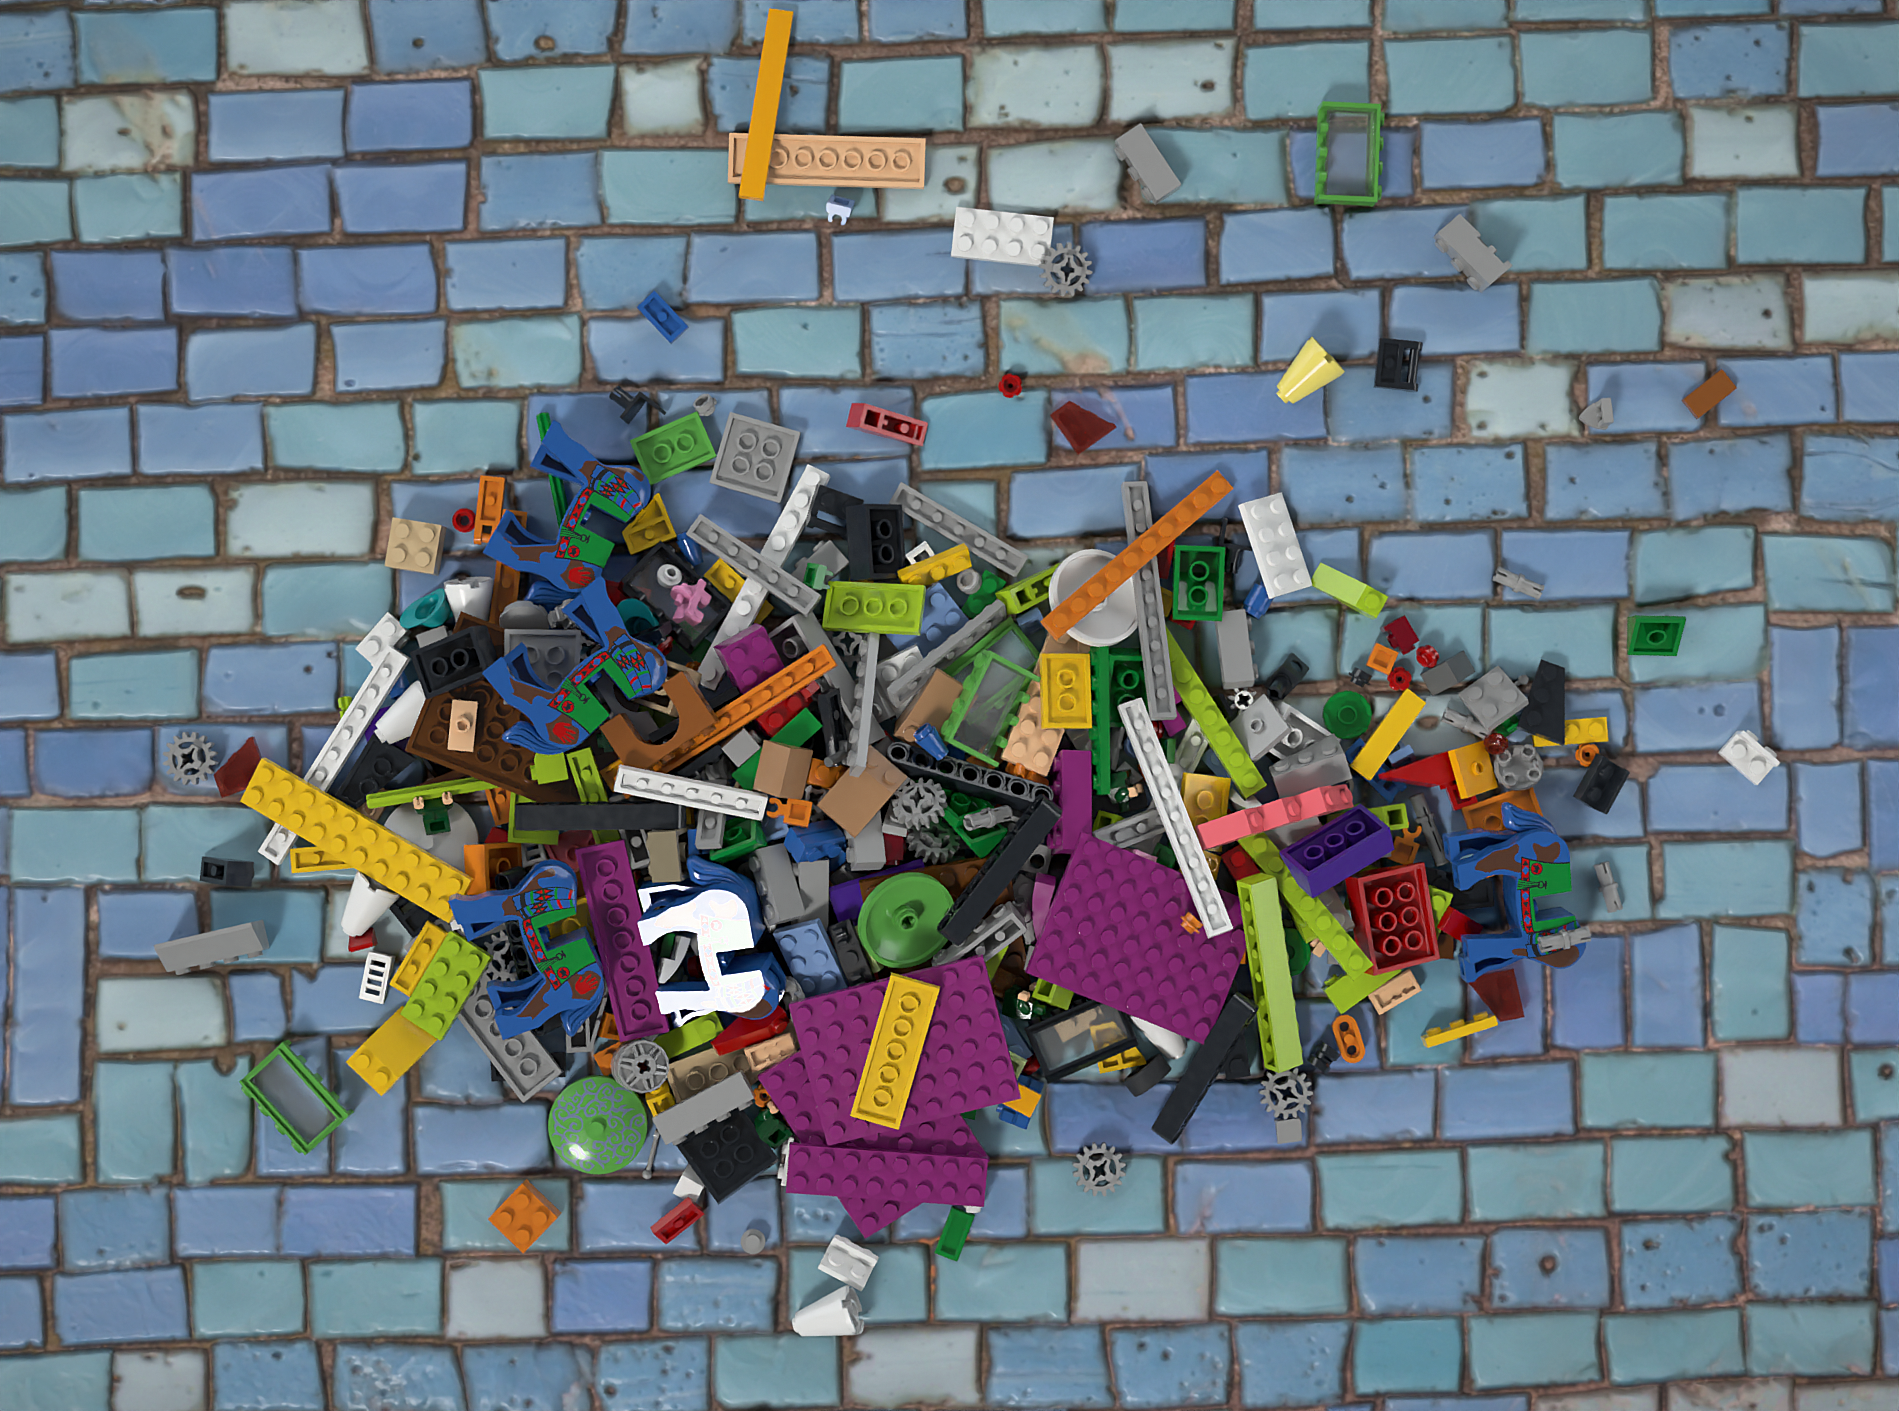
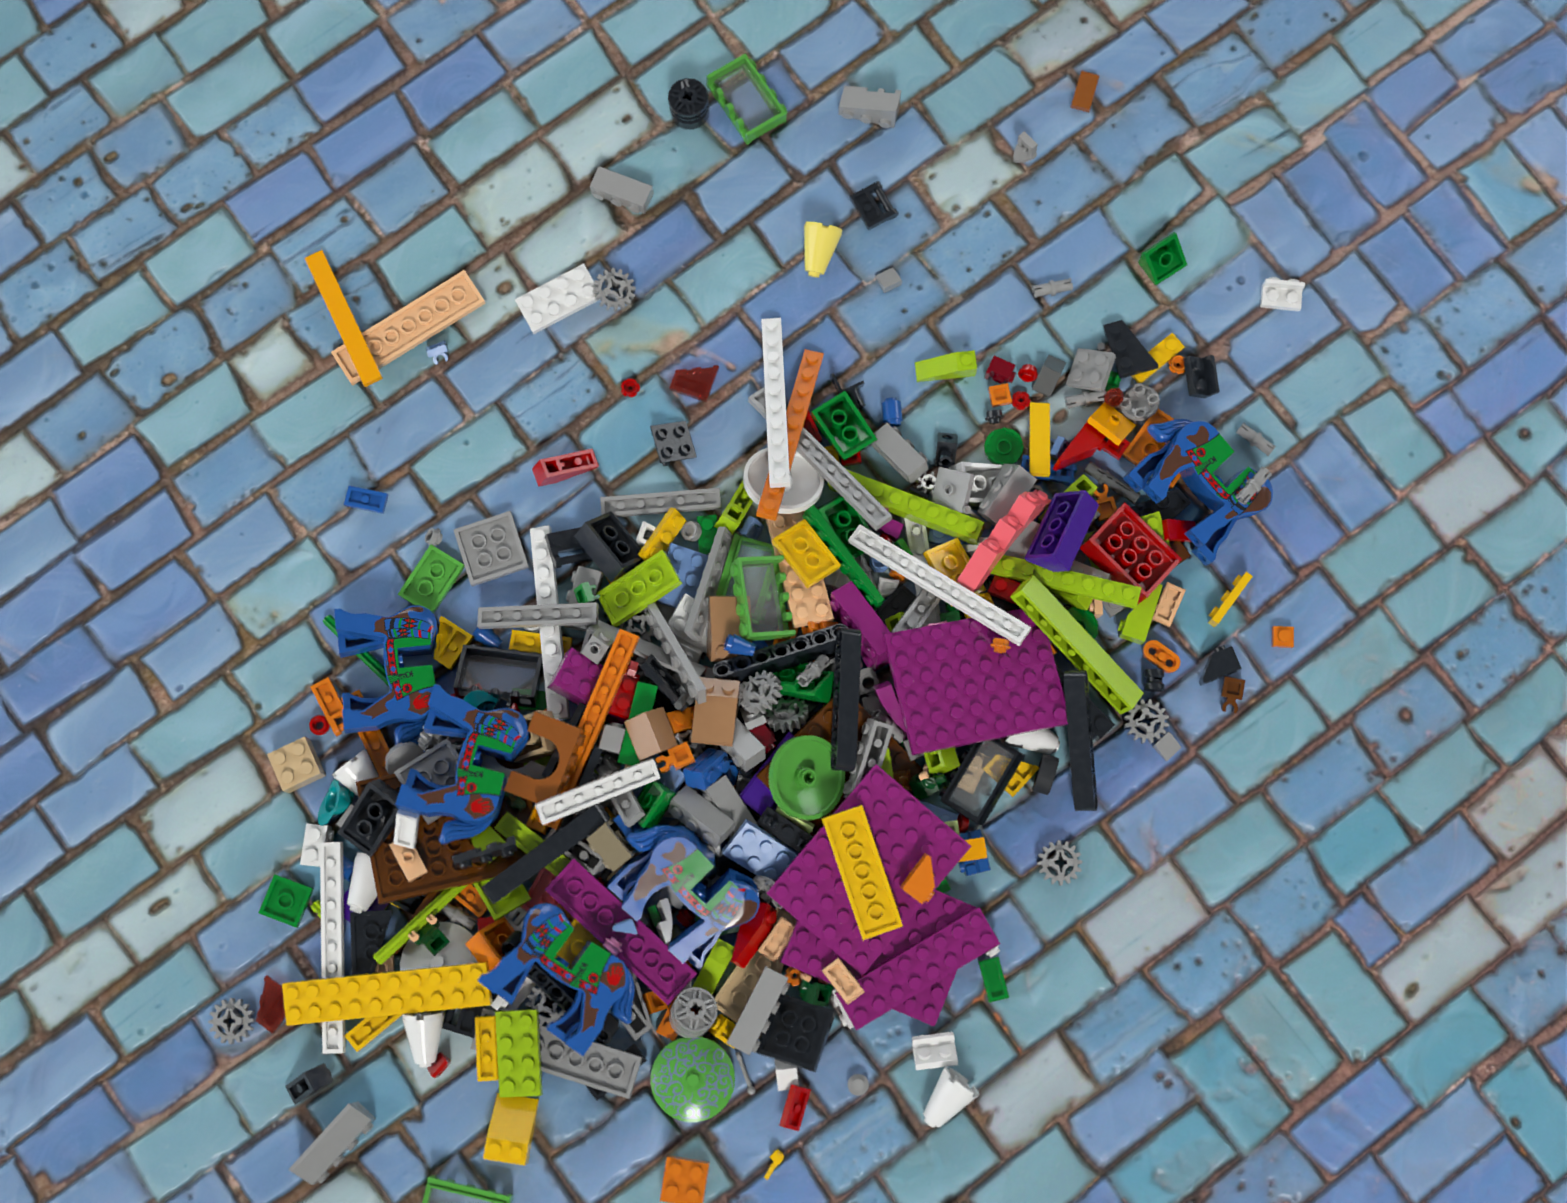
camera: 35 degrees left, 10 degrees down
white slope [359,950,396,1004] -> none
black bracket [609,386,667,424] -> none
white plate [657,564,682,588] -> none
bright pink hips [670,579,712,626] -> none
dark green piece [1108,769,1143,812] -> none
white plate [1238,492,1313,599] -> none
clear red wing [1469,968,1525,1022] -> none
none -> green plate [258,874,314,928]
none -> white tile [394,809,419,849]
none -> light grey pin [439,903,478,931]
none -> black wing [452,835,518,869]
none -> light grey brick [581,628,615,665]
none -> bright pink plate [602,937,622,956]
none -> medium blue slope [612,917,638,934]
none -> hinge [650,421,697,466]
none -> black wheel [668,78,710,130]
none -> white plate [761,318,790,488]
none -> yellow hand [764,1149,784,1180]
none -> light nougat plate [822,958,864,1005]
none -> light grey slope [875,268,902,293]
none -> orange slope [900,853,935,904]
none -> light grey hinge [962,505,991,529]
none -> black slope [1199,645,1242,686]
none -> reddish brown plate [1221,676,1246,714]
none -> orange plate [1271,626,1294,648]

